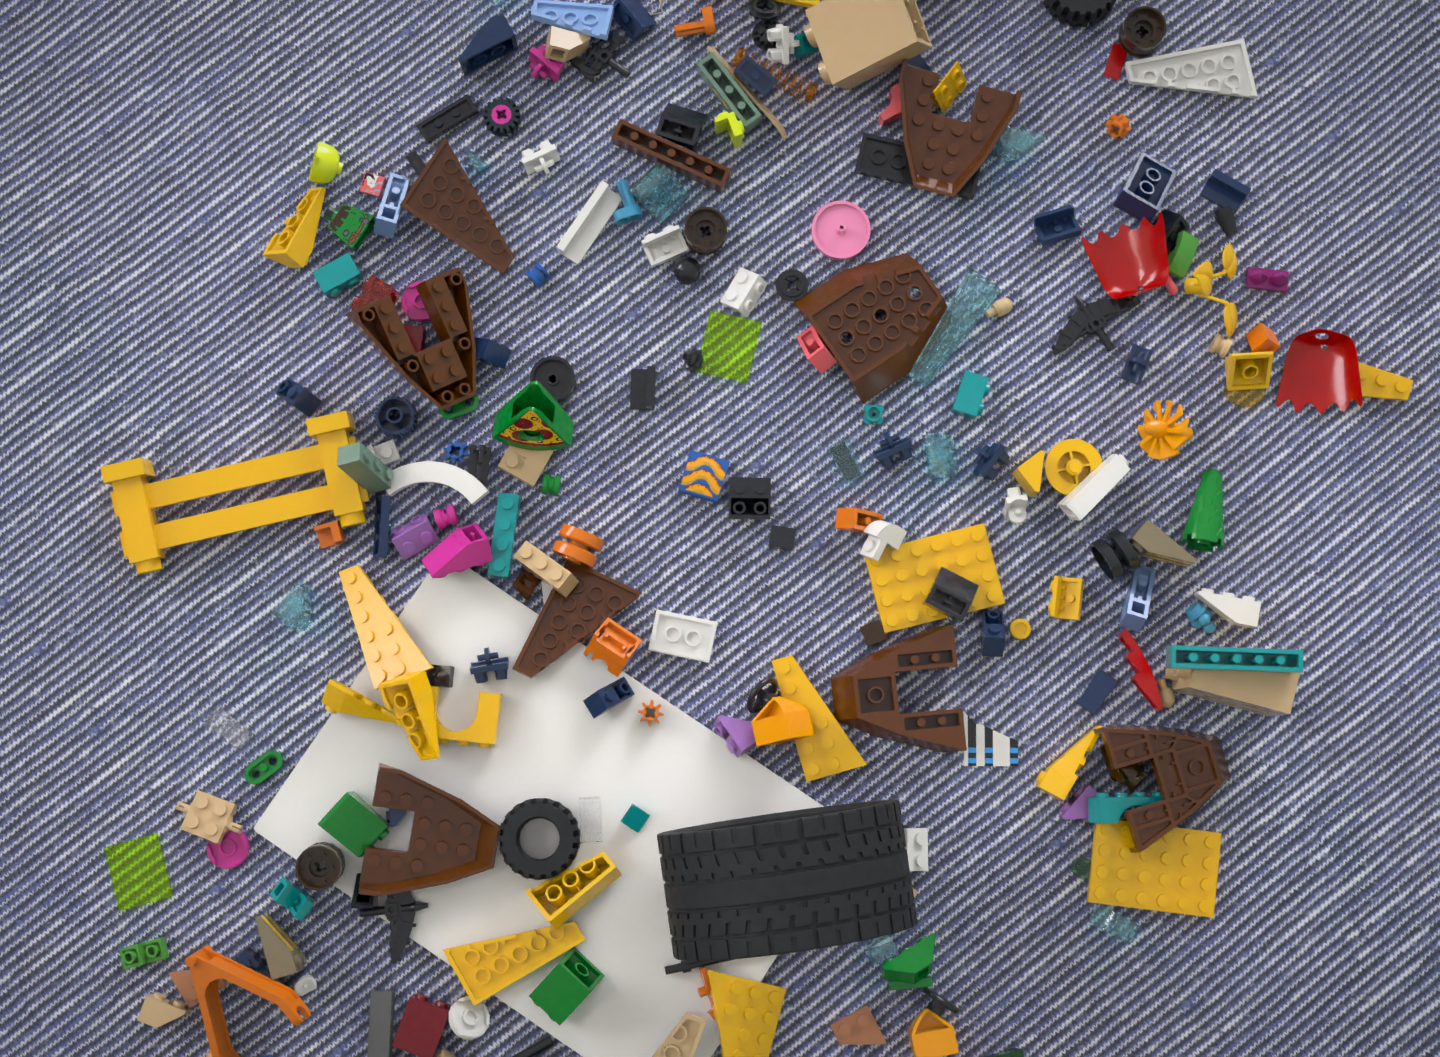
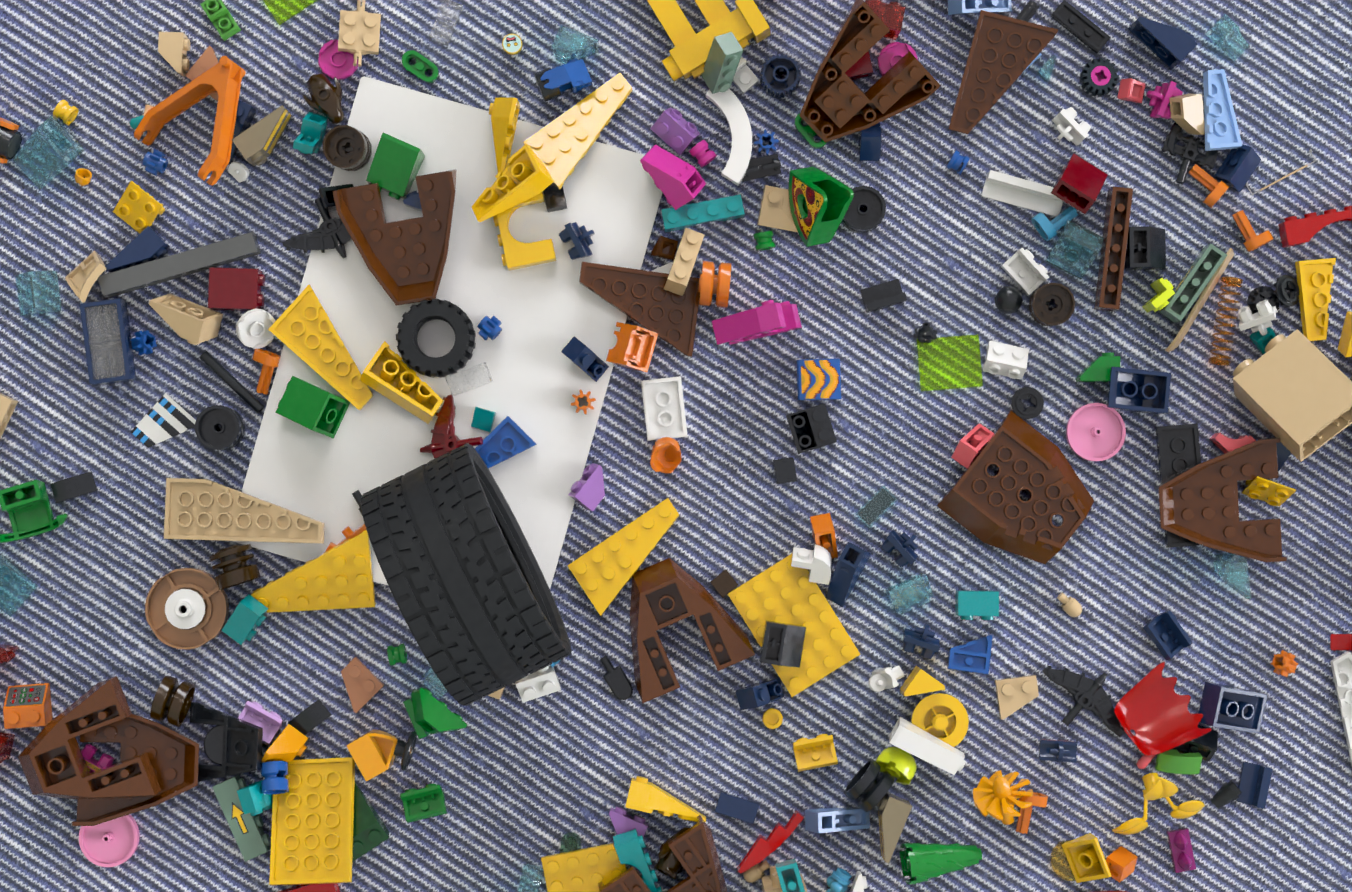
camera: 70 degrees right, 5 degrees up
orange panel [313,520,346,549] -> none
dark blue plate [373,495,392,560] -> none
dark blue panel [734,54,778,98] -> none
light orange piece [747,677,814,746] -> none
teal plate [863,404,884,425] -> none
clear light blue wing [909,269,1001,386] -> none
sticker [963,711,1018,766] -> none
tan wheel [1208,333,1233,358] -> none
none -> orange piece [252,348,281,395]
none -> dark brown animal [303,74,344,124]
none -> green wheel [387,643,407,666]
none -> green bracket [400,784,447,823]
none -> dark red bar [420,394,483,459]
none -> blue wing [475,416,537,469]
none -> blue gear [477,316,502,340]
none -> tile [502,34,523,55]
none -> blue piece [534,58,592,102]
none -> black piece [600,655,633,700]
none -> orange hair [650,437,682,473]
none -> dark pink wedge [712,300,802,345]
none -> dark blue slope [825,542,871,607]
none -> neon yellow cylinder [876,746,917,785]
none -> blue wing [947,635,993,675]
none -> tan wing [995,675,1039,720]
none -> orange piece [1016,790,1048,834]
none -> dark red brick [1051,154,1108,214]
none -> green slope [1076,353,1120,382]
none -> dark blue slope [1107,367,1171,415]
none -> coral slope [1117,78,1145,103]
none -> orange piece [1188,164,1229,208]

